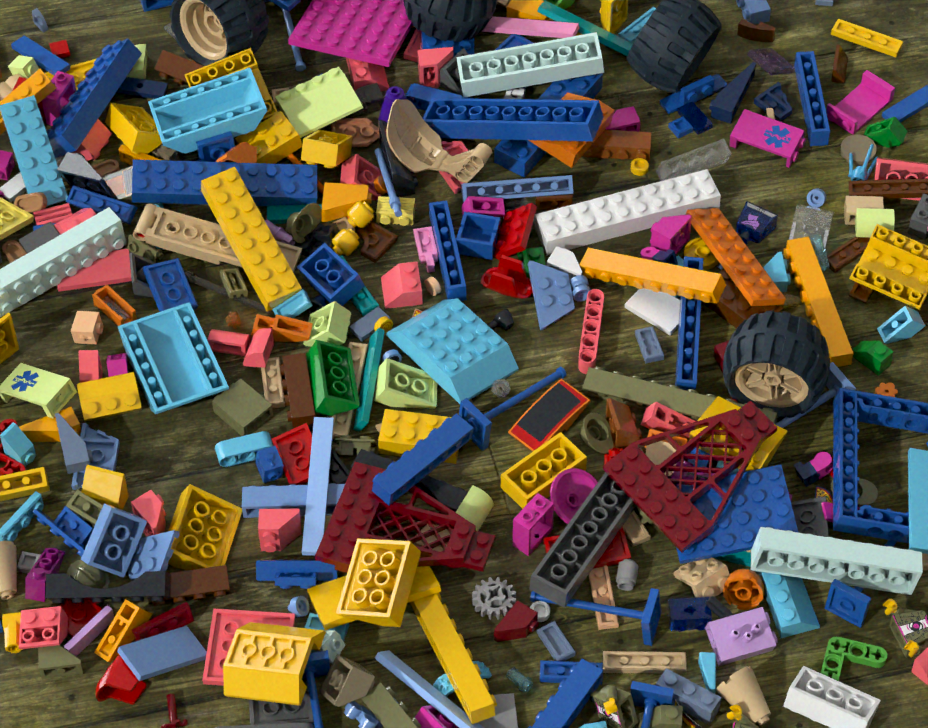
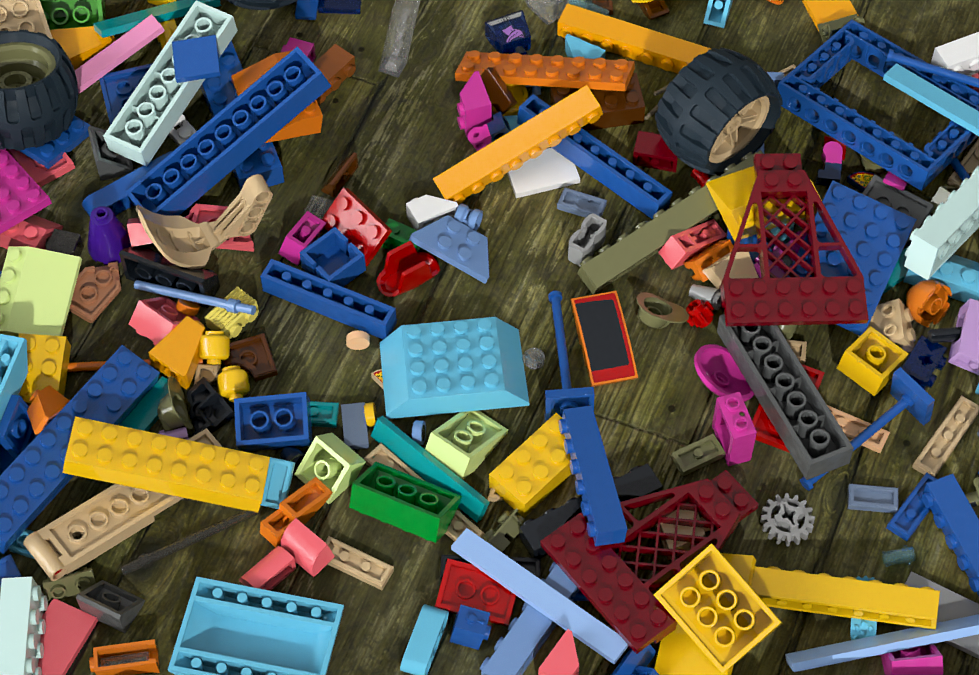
camera: 55 degrees left, 5 degrees up
blue tile [142,258,198,312] -> none
olive brick [212,379,274,436] -> none
olive tile [220,268,248,299] -> none
clear orange plate [226,311,241,329] -> none
reddish brown brick [279,353,315,429] -> none
yellow brick [301,130,353,168] -> none
coral slope [381,262,422,309] -> none
bright pink hinge [413,226,438,273] -> none
coral slope [418,47,453,88] -> none
yellowish green brick [456,485,494,531] -> none
medium blue brick [461,175,573,202] -> none
black bar [487,309,514,331] -> none
dark red slope [494,600,539,642] -> none
yellow brick [501,432,587,509] -> none
white tile [530,601,550,622] -> none
white brick [534,169,721,256] -> none
coral beam [578,289,604,374] -> none
dark orange slope [605,398,642,450] -> none
light grey brick [616,559,639,591] -> none
yellow tile [631,158,649,176] -> none
blue tile [668,116,693,139] -> none
green slope [852,340,894,376] -> none
orange plant [875,383,898,397] -> none
none -> blue tile [172,35,221,83]
none -> reddish brown slope [480,67,518,114]
none -> light grey brick [568,213,607,267]
none -> olive plate [671,434,726,476]
none -> yellow slope [837,326,909,396]

